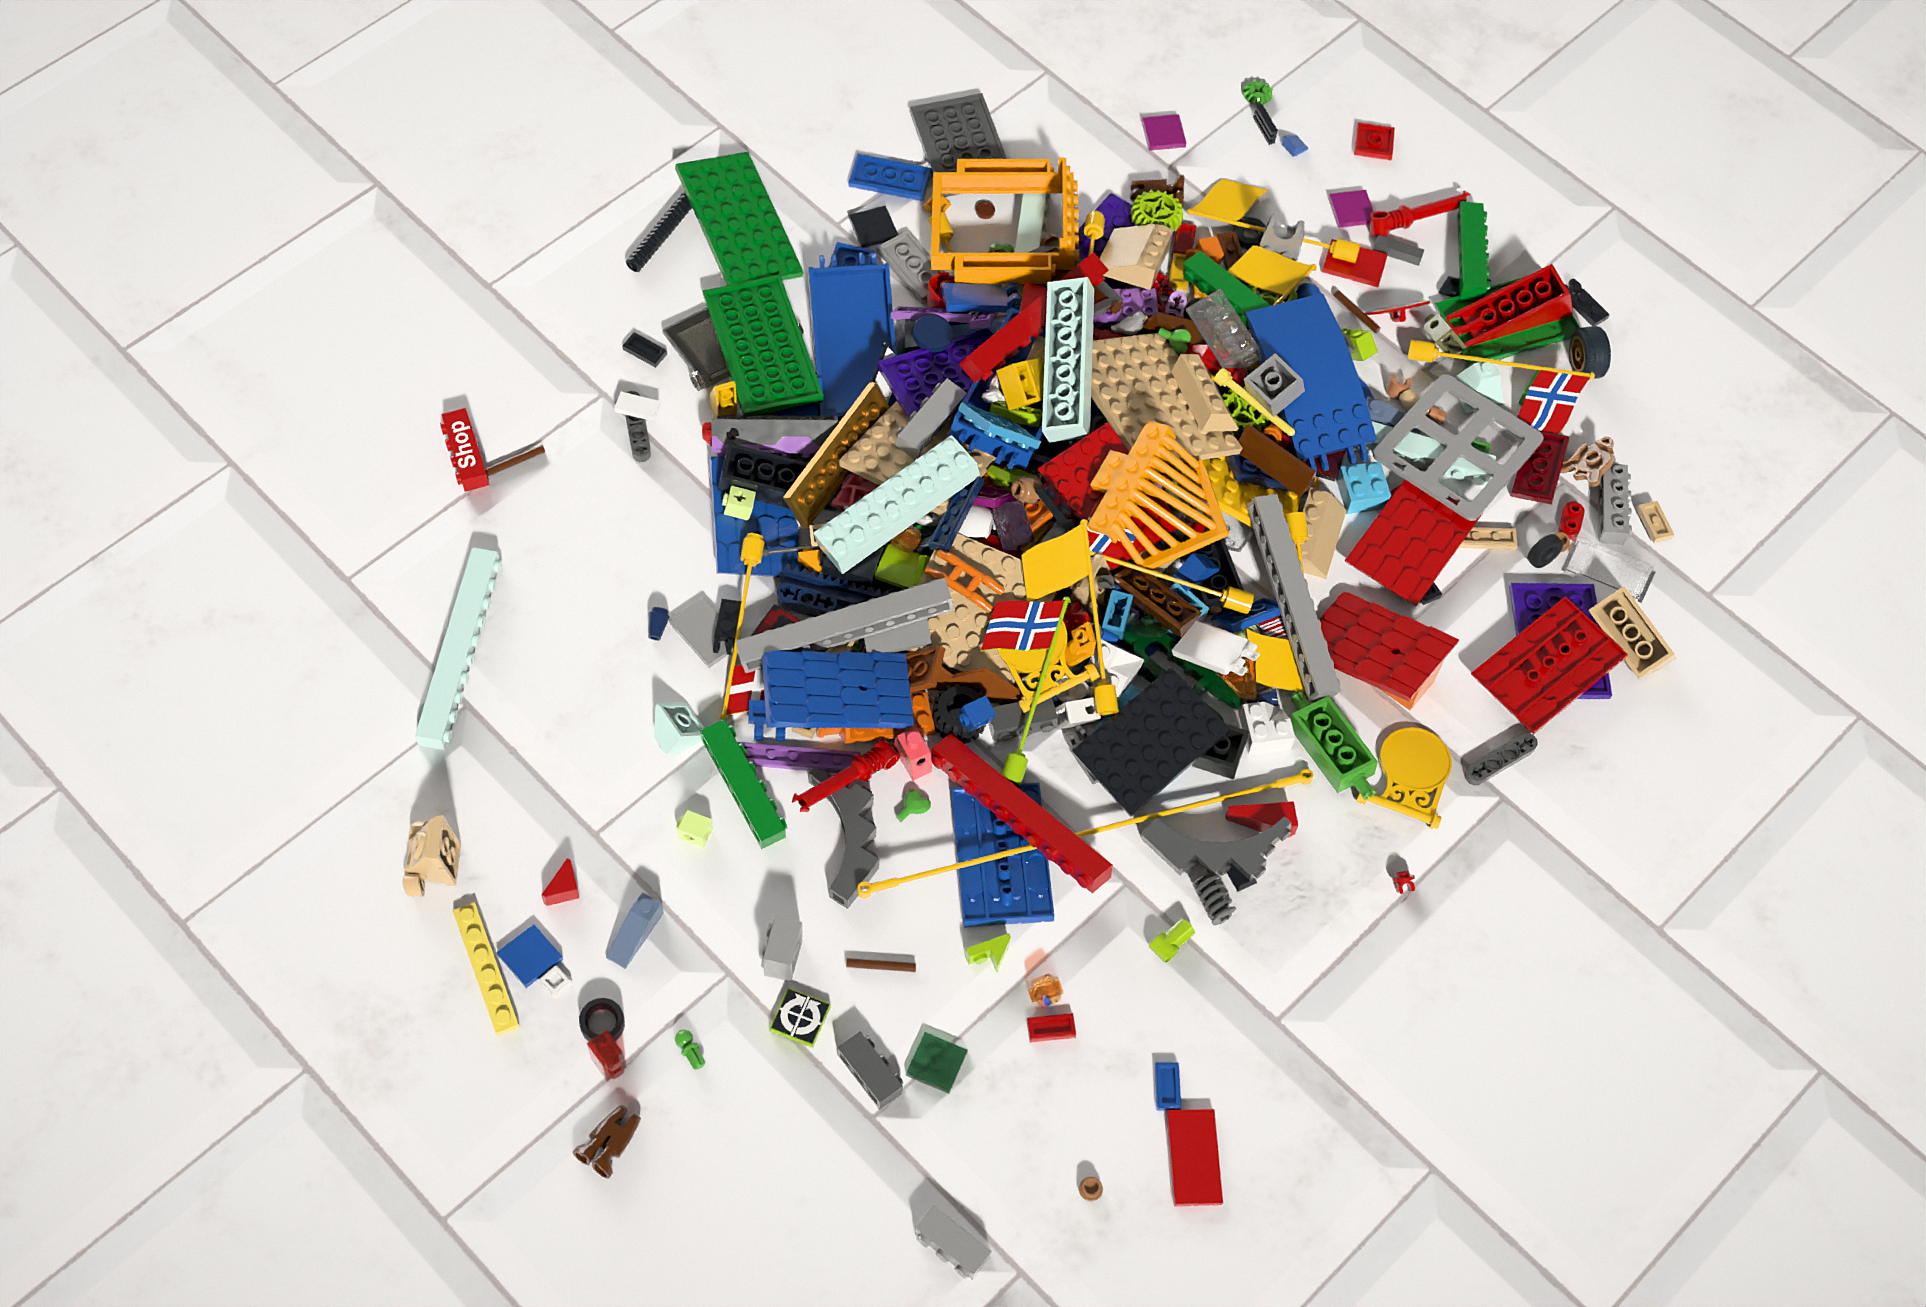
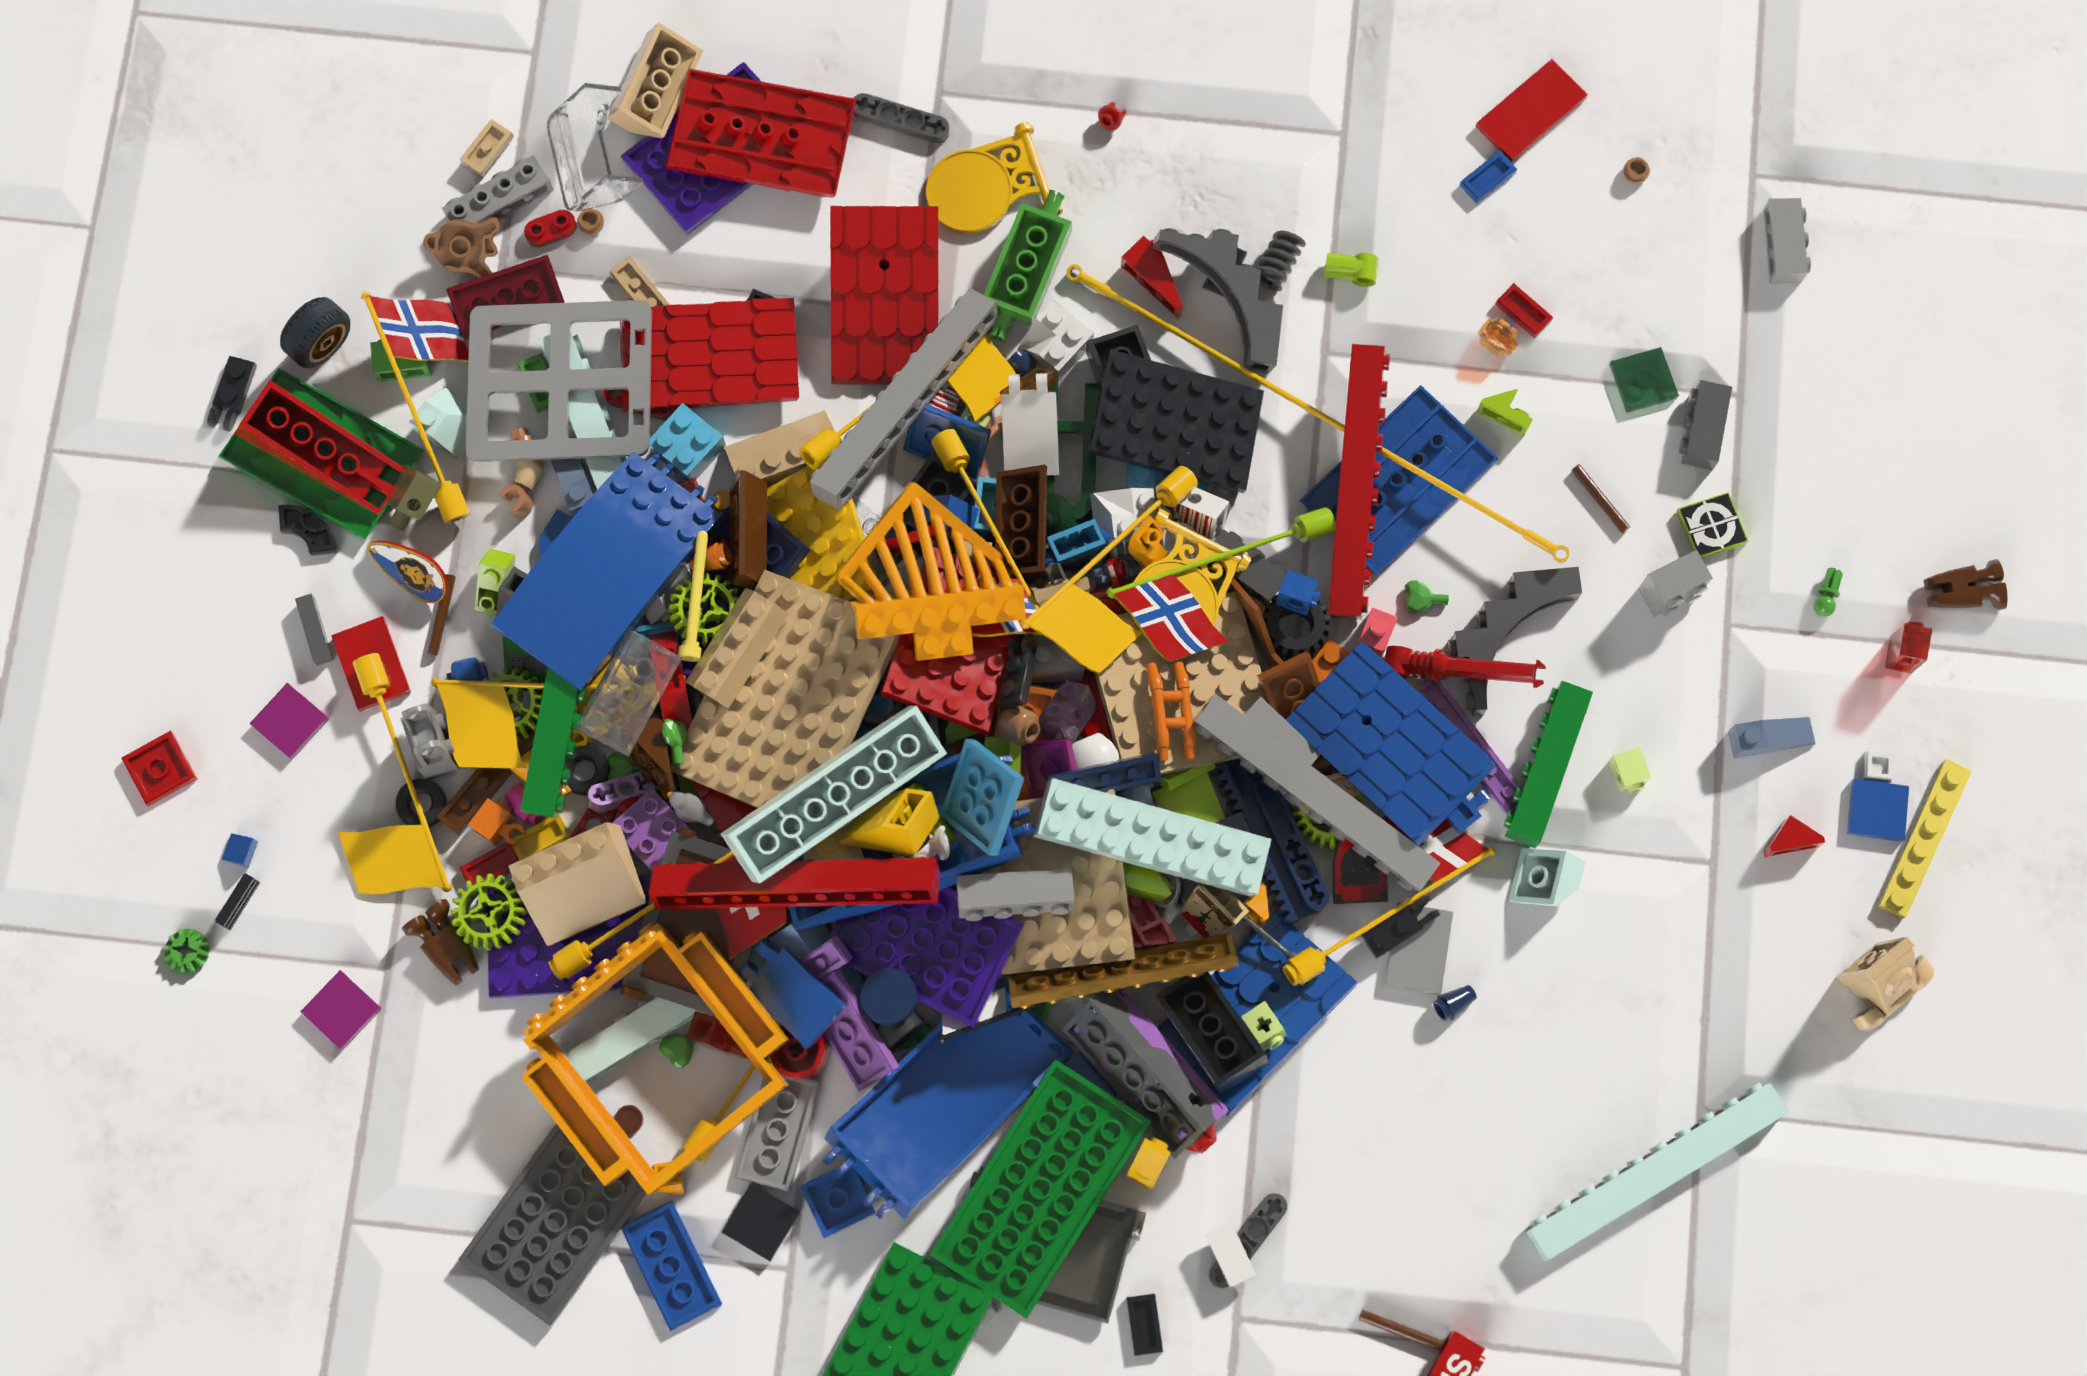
camera: 125 degrees left, 15 degrees up
black tyre [579,998,625,1046] -> none
light grey brick [1244,353,1305,417] -> none
red piece [1370,190,1471,237] -> none
green brick [1457,201,1490,301] -> none
black tyre [1527,534,1563,568] -> none

